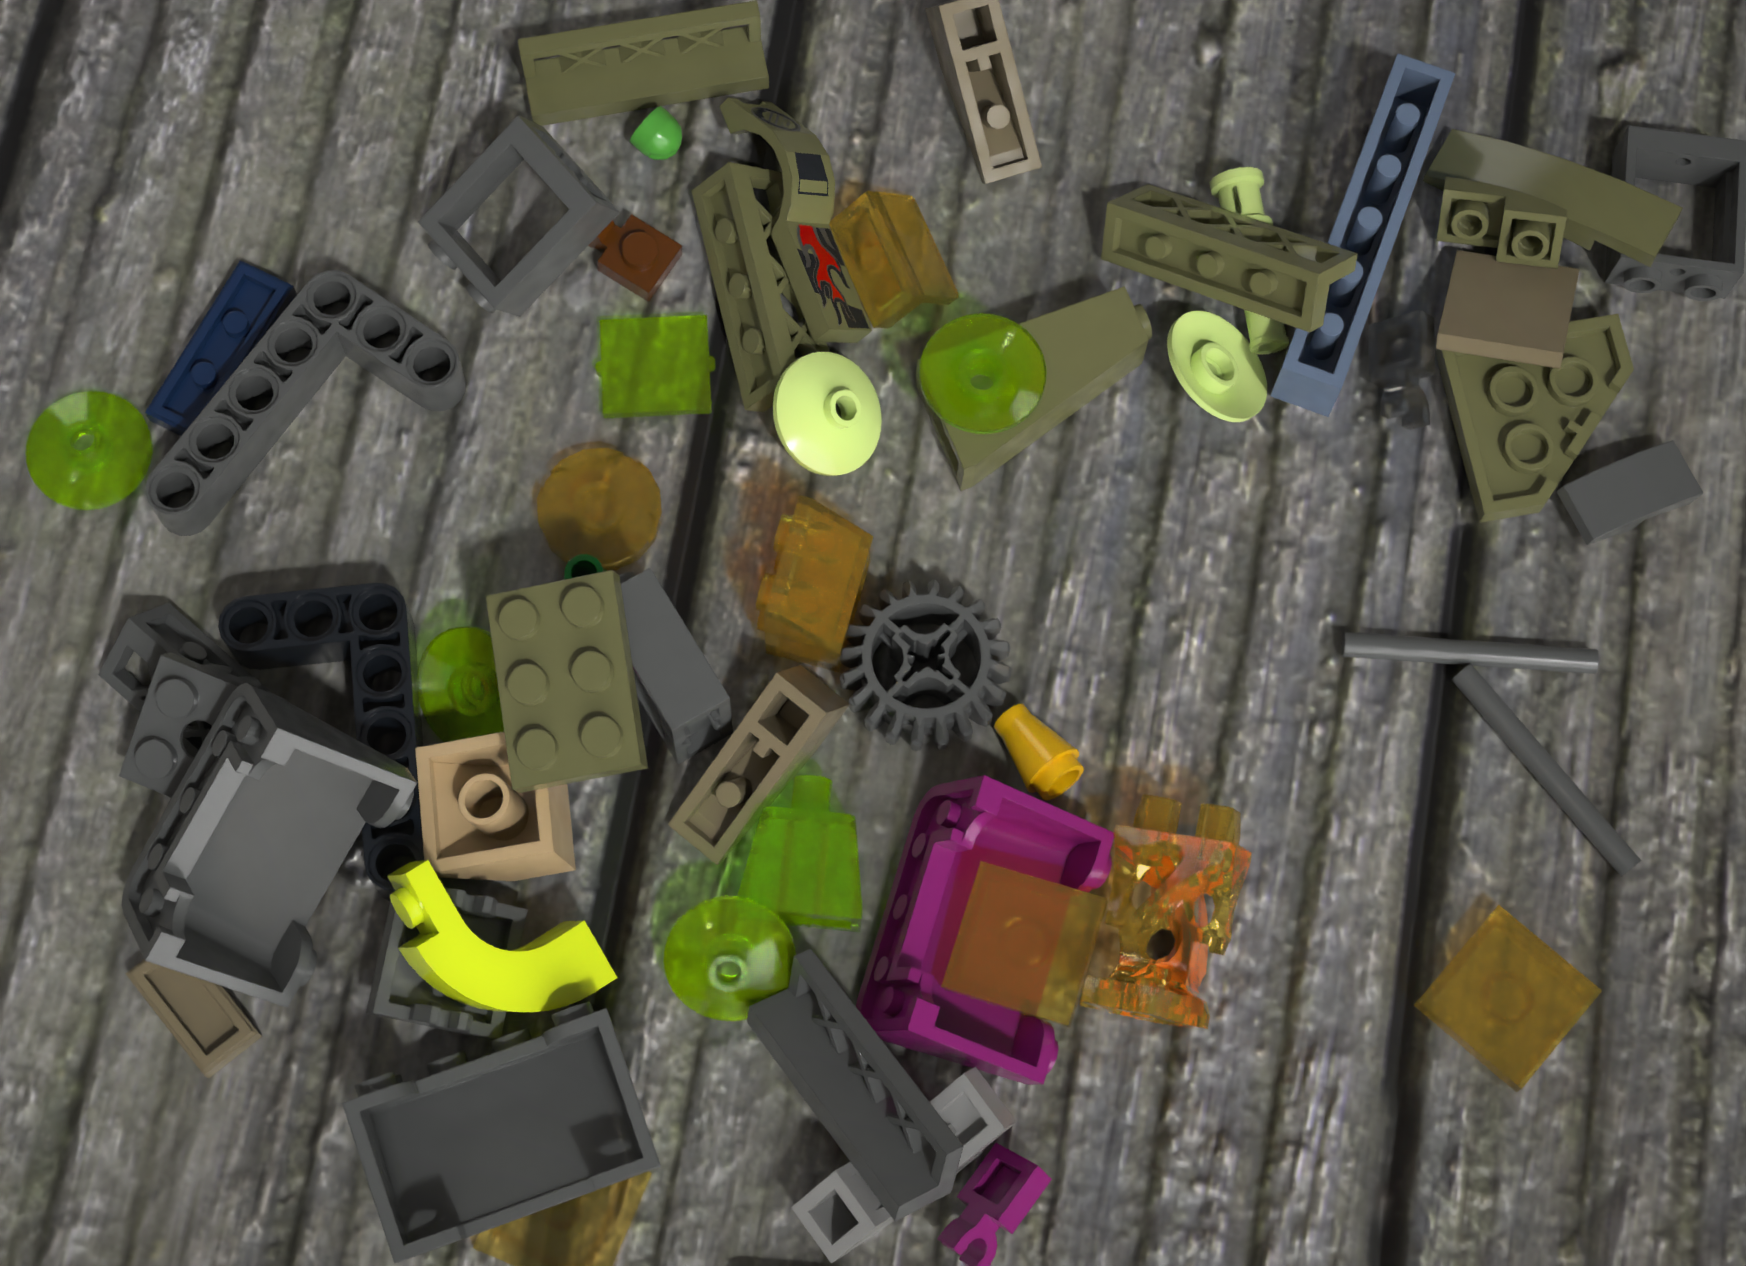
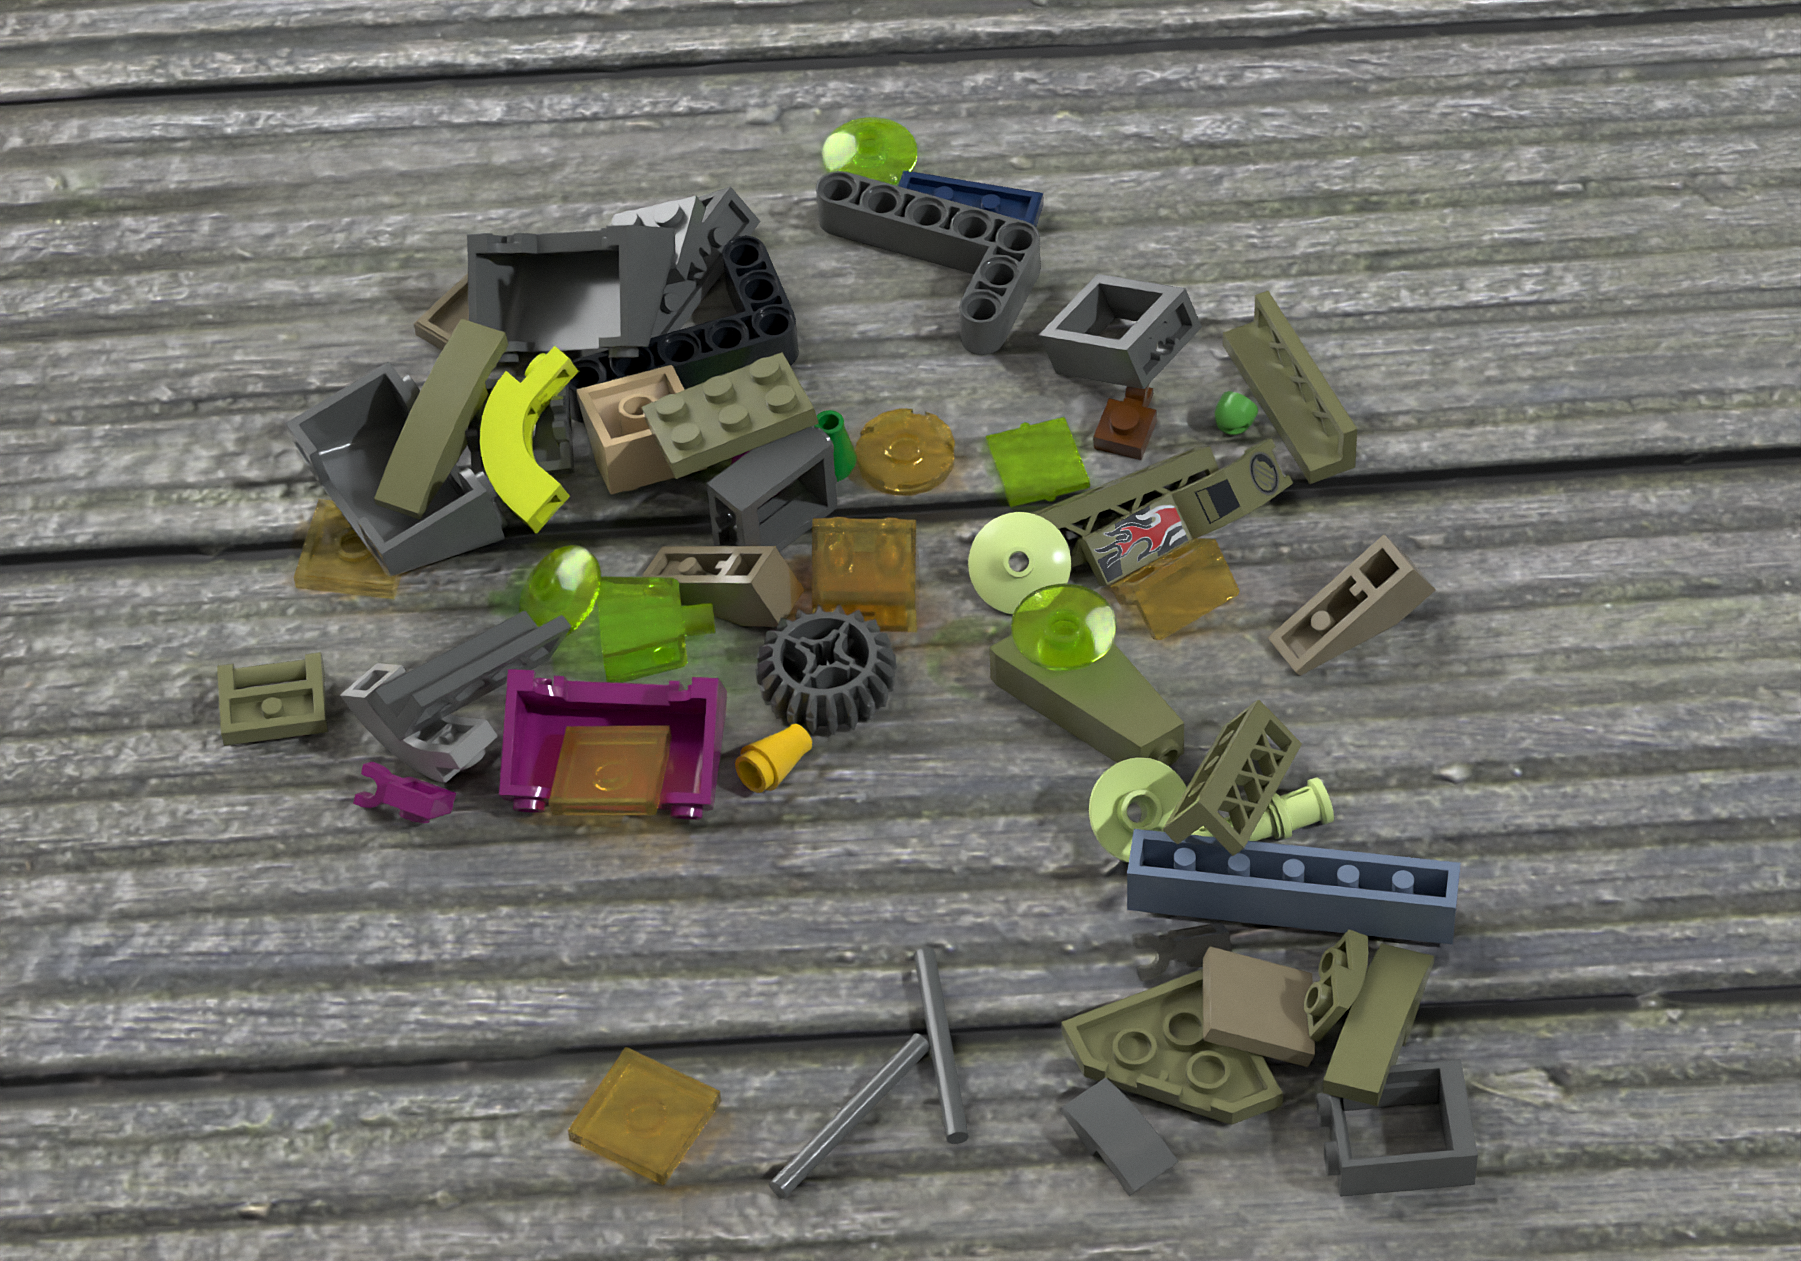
camera: 85 degrees right, 20 degrees down
clear yellow hips [1080,794,1252,1029] -> none
none -> olive slope [374,319,509,520]

